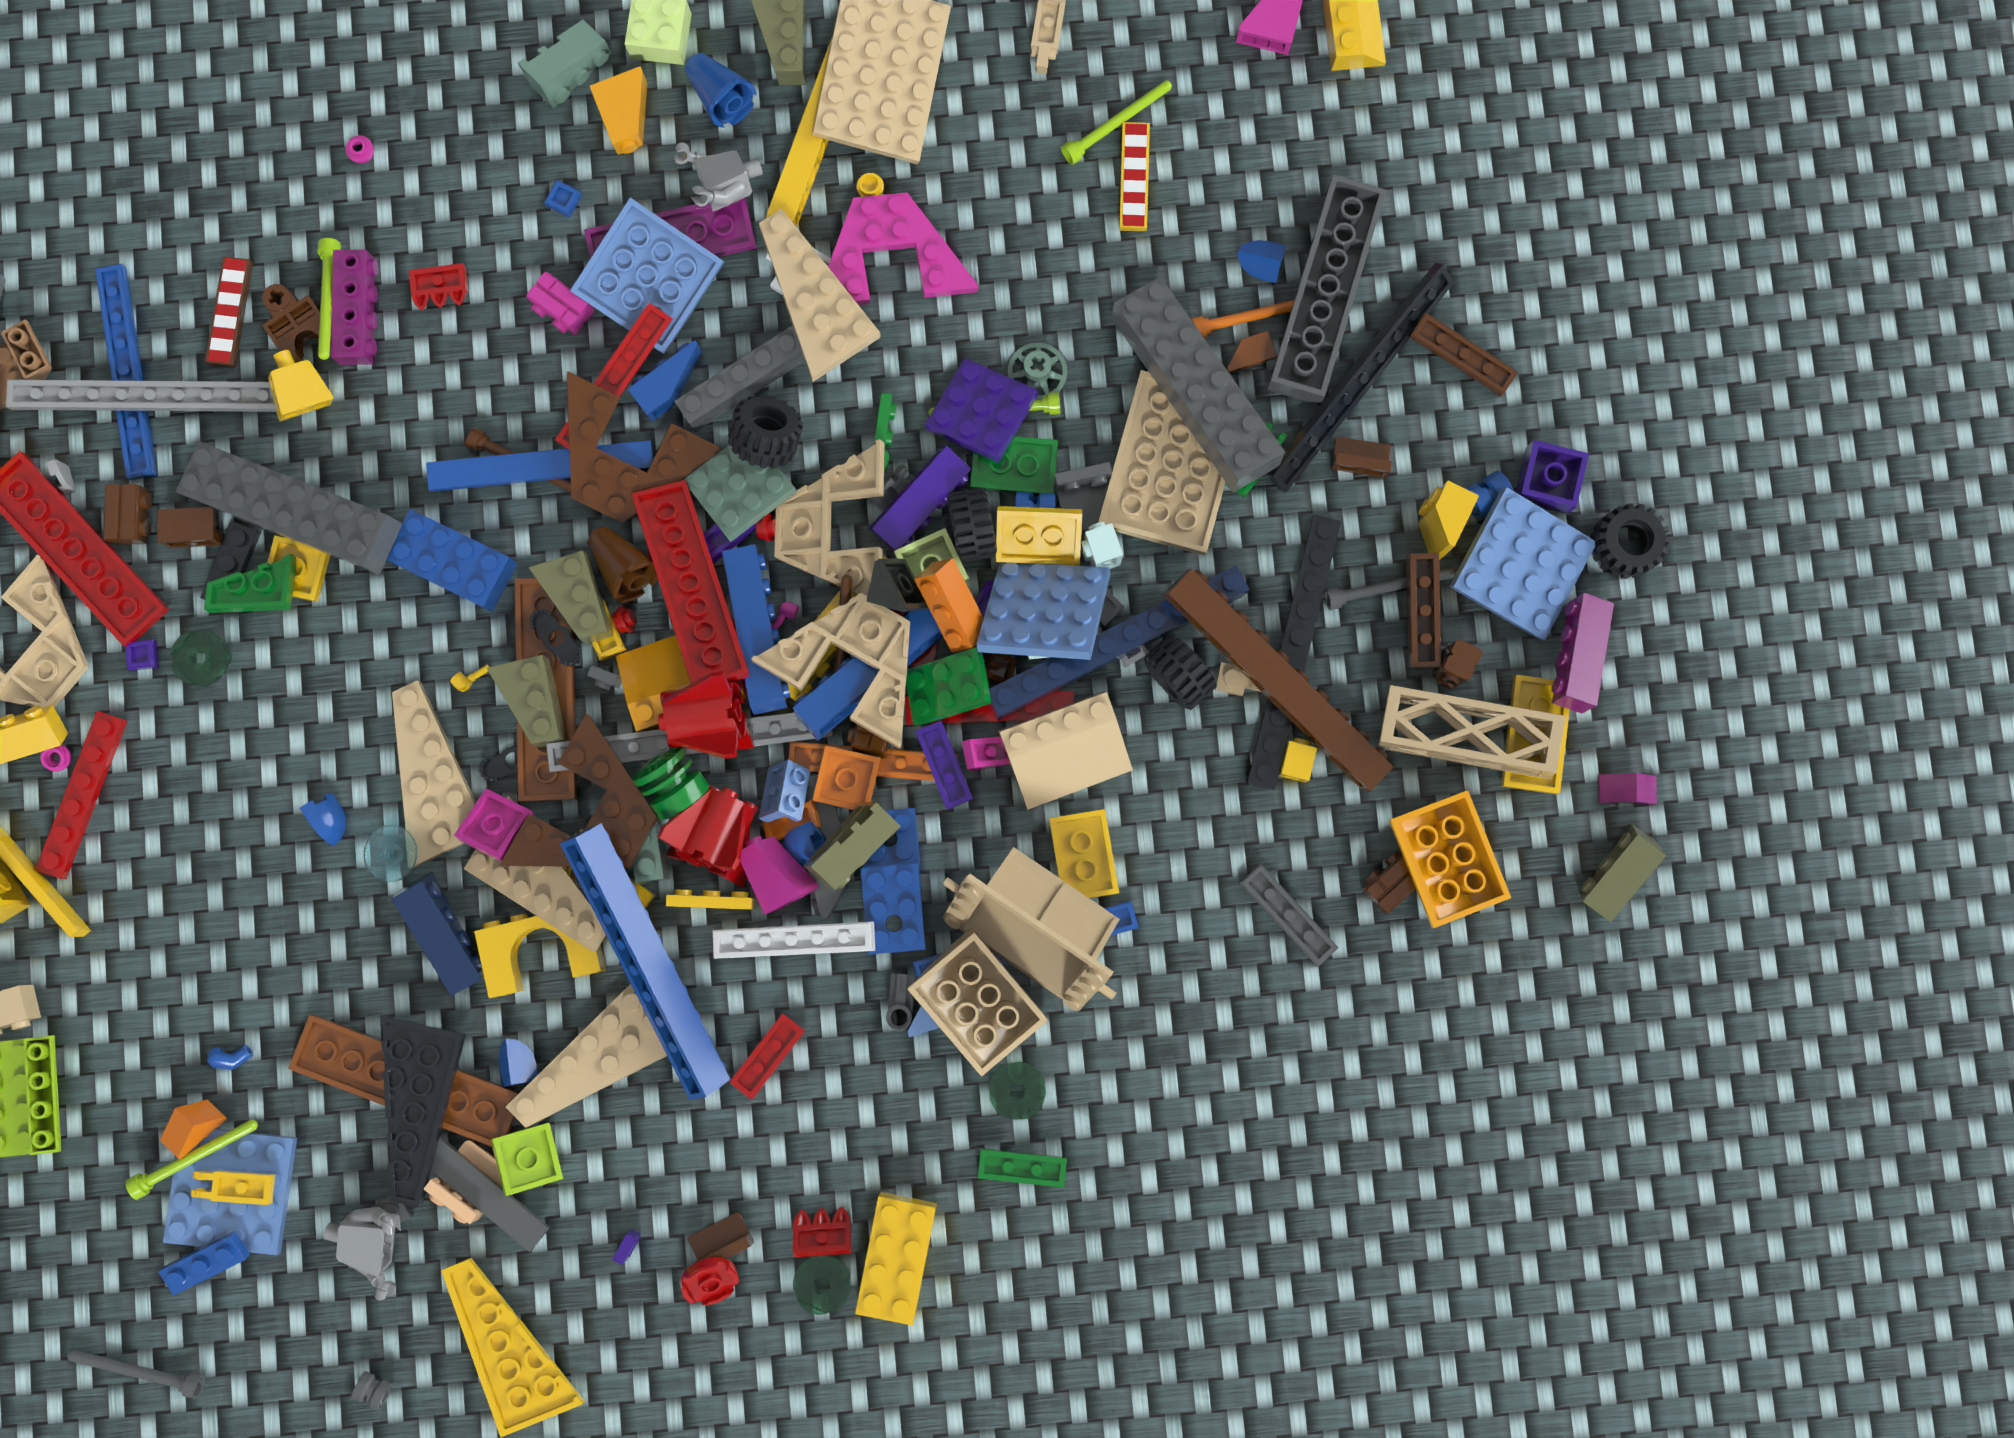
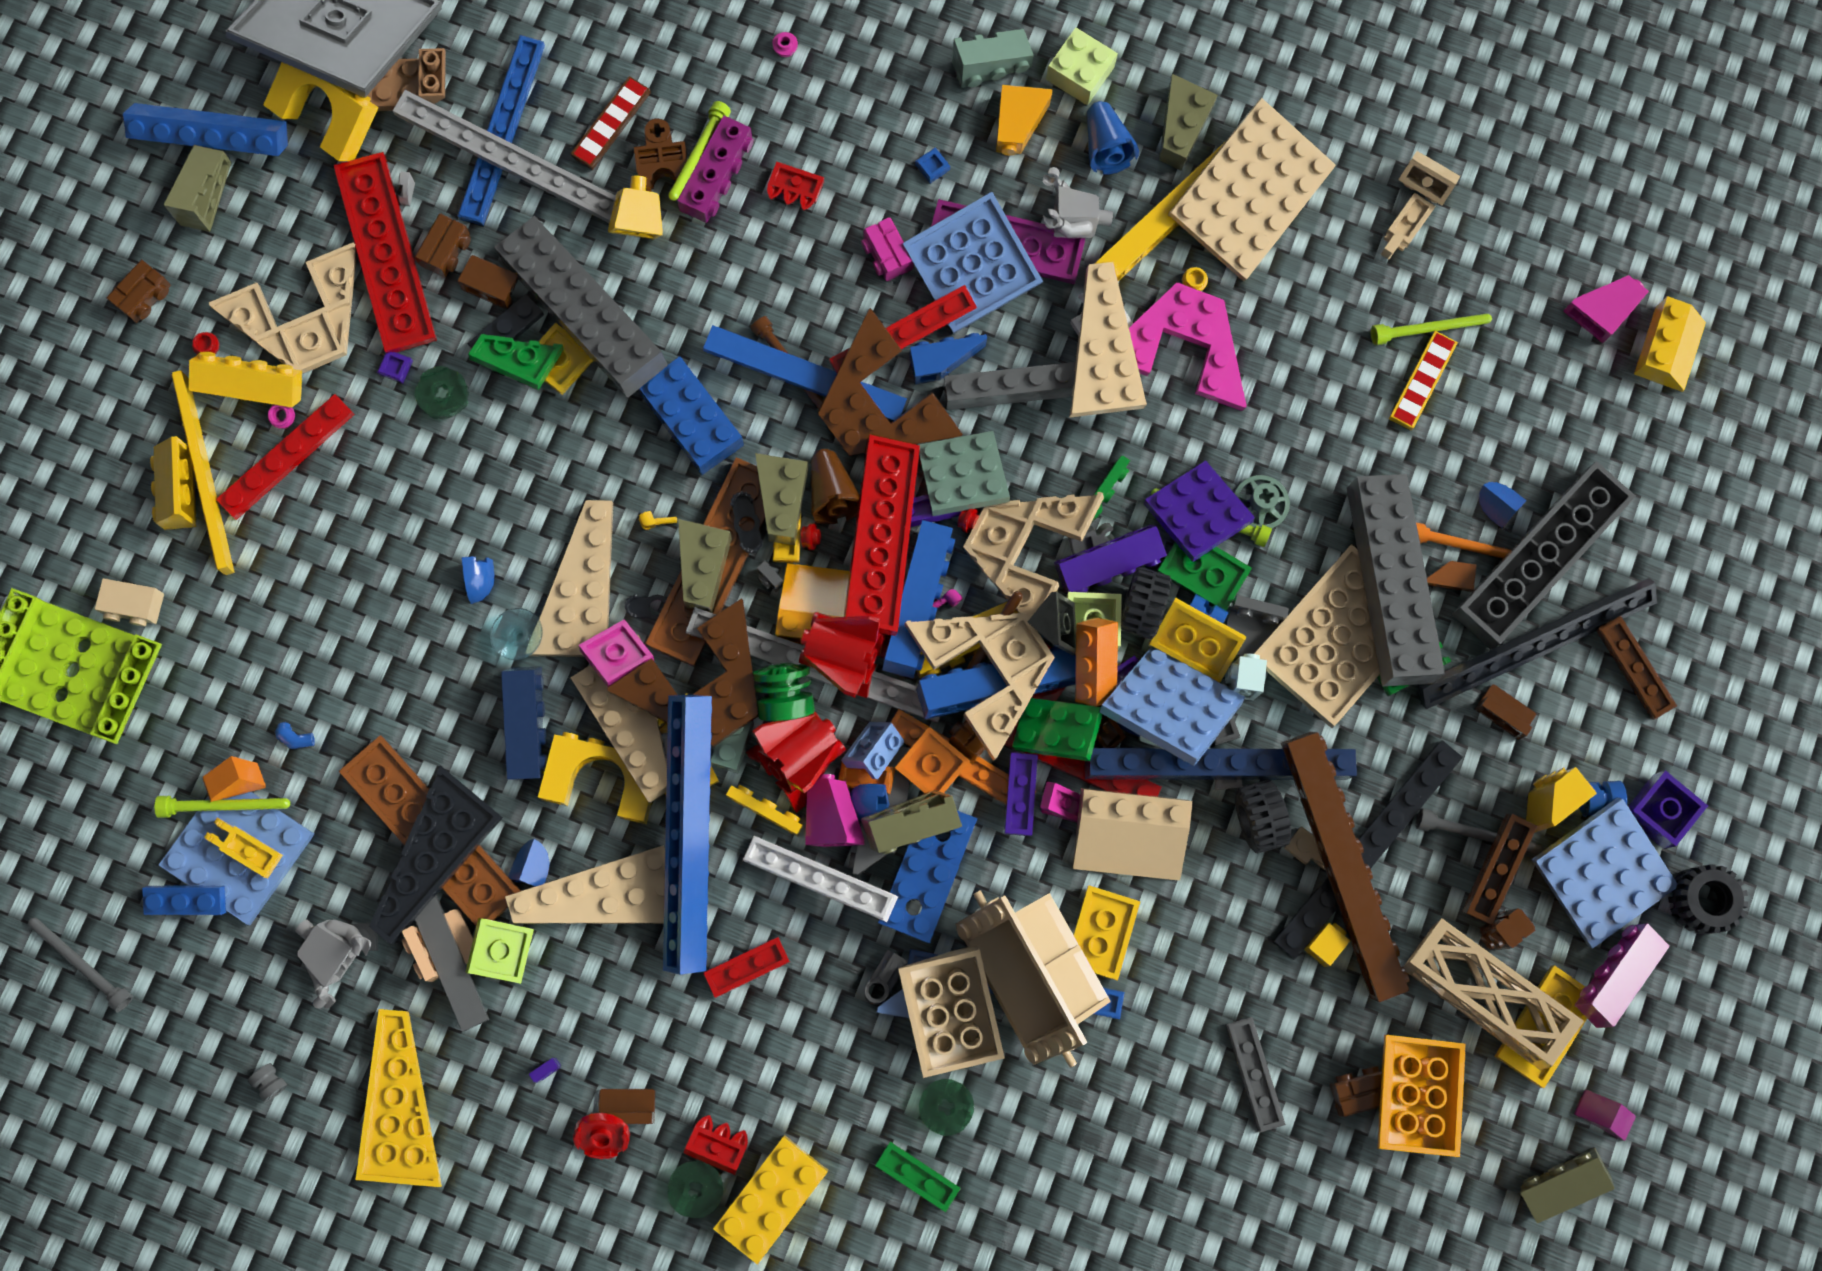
camera: 15 degrees right, 5 degrees down
black tyre [728,395,803,469] -> none

